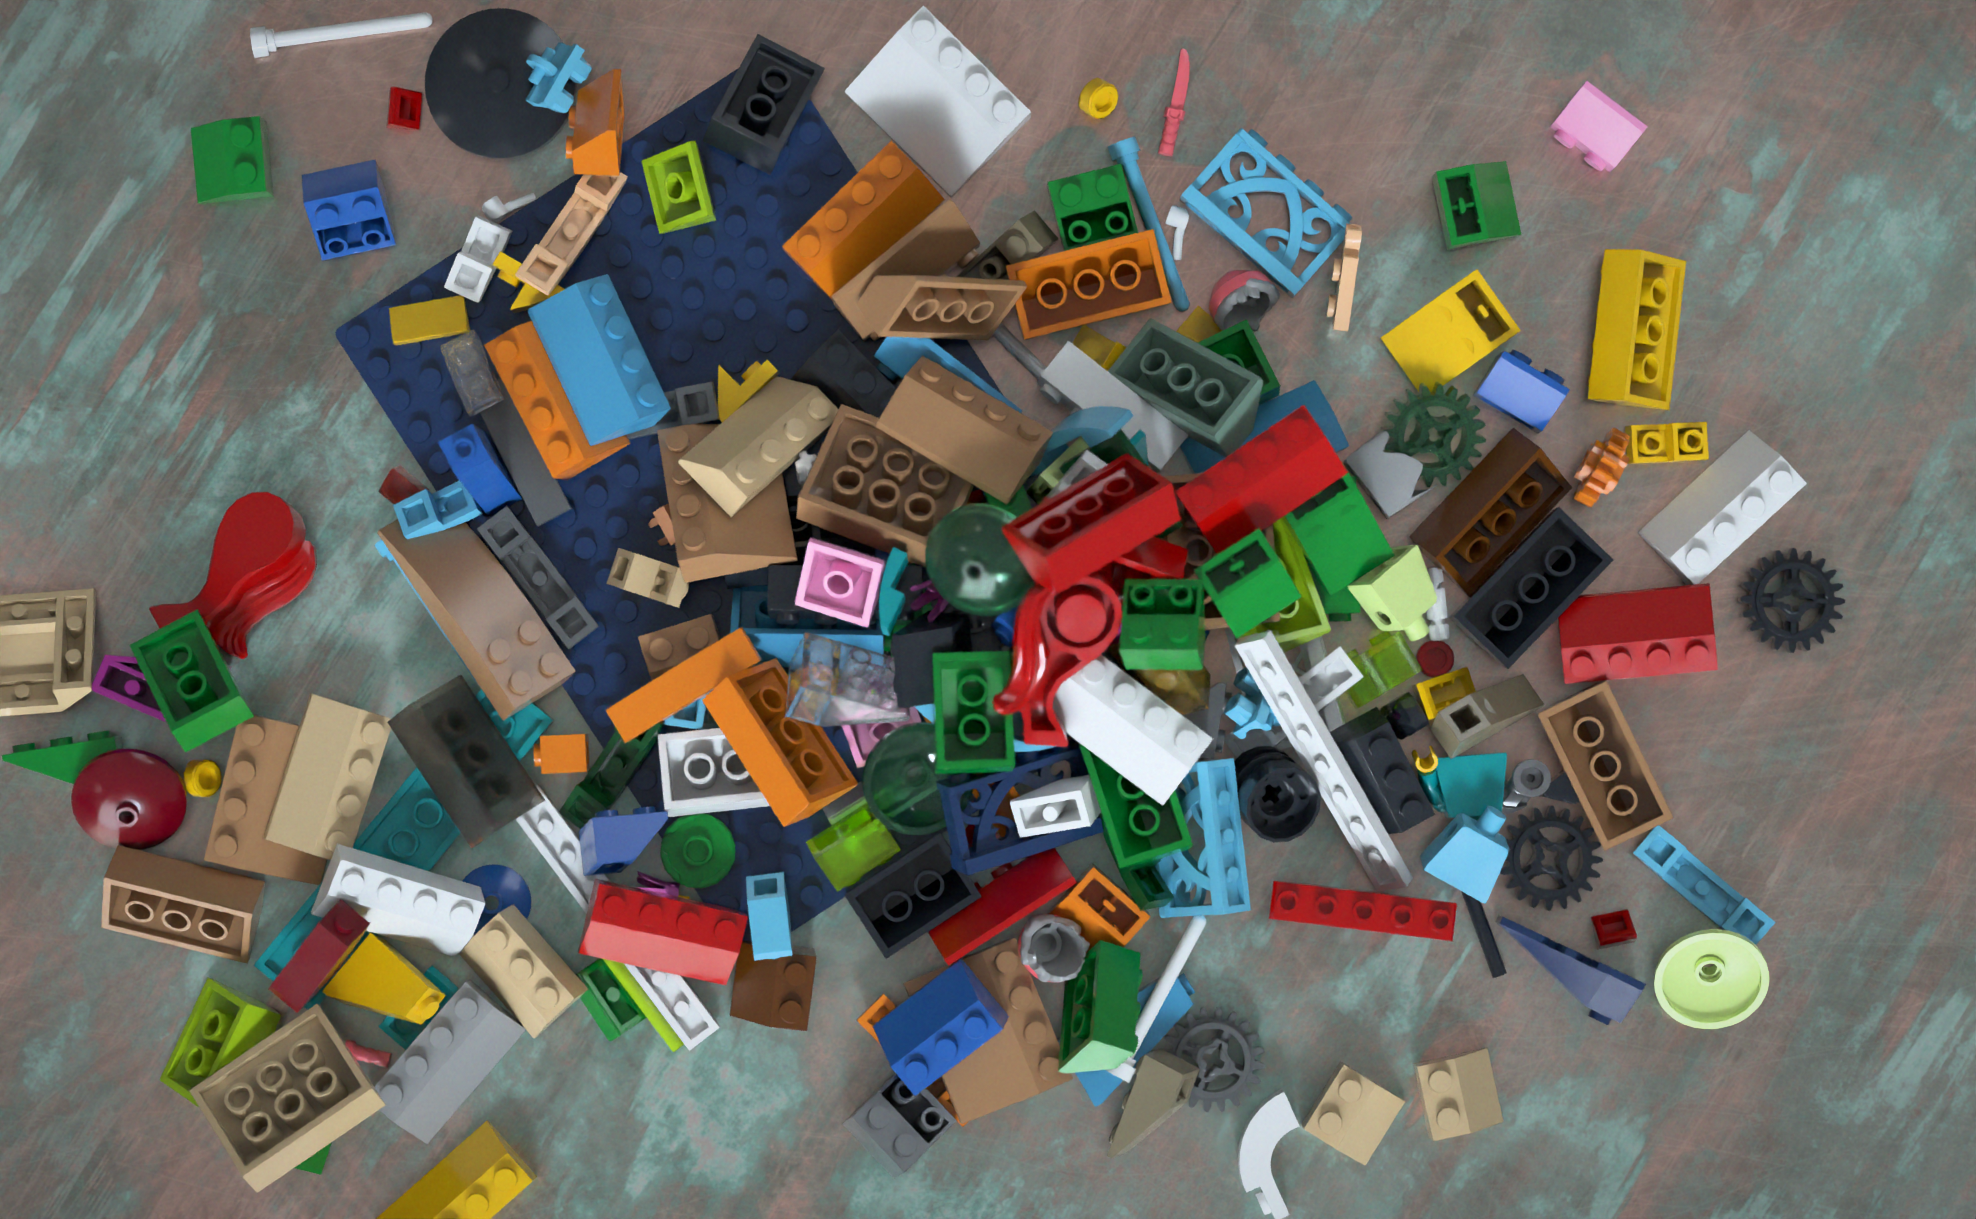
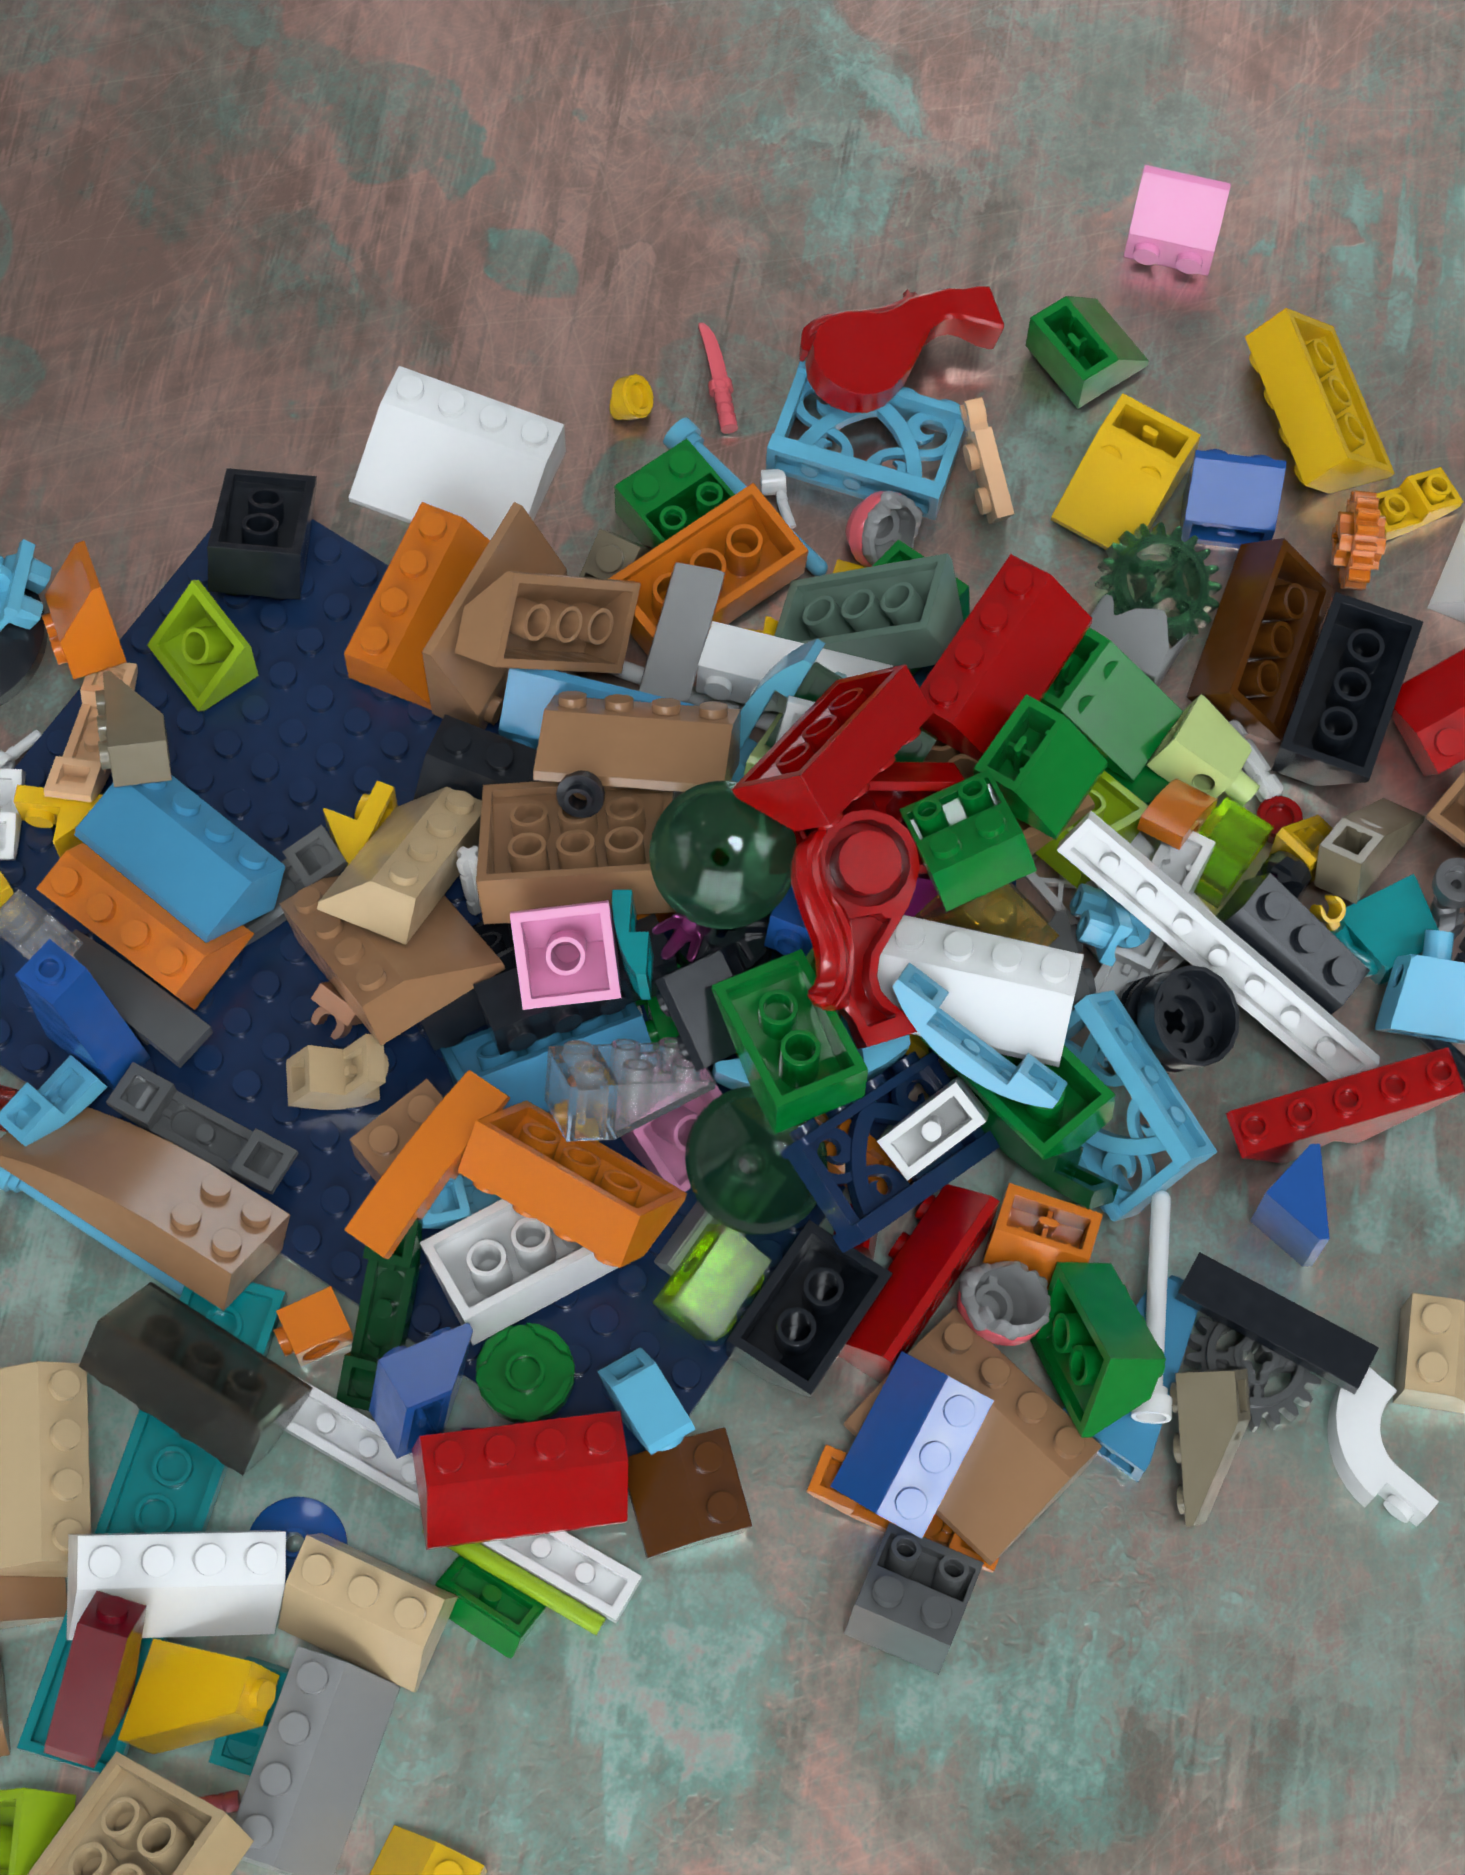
camera: 25 degrees left, 20 degrees down
none -> dark tan slope [95,671,172,787]
none -> black plate [556,770,605,818]
none -> light grey slope [638,562,725,703]
none -> red animal [799,286,1004,413]
none -> medium azure slope [892,963,1068,1108]
none -> orange slope [1137,779,1218,850]
none -> black tile [1175,1252,1379,1395]
none -> blue slope [1250,1144,1330,1267]

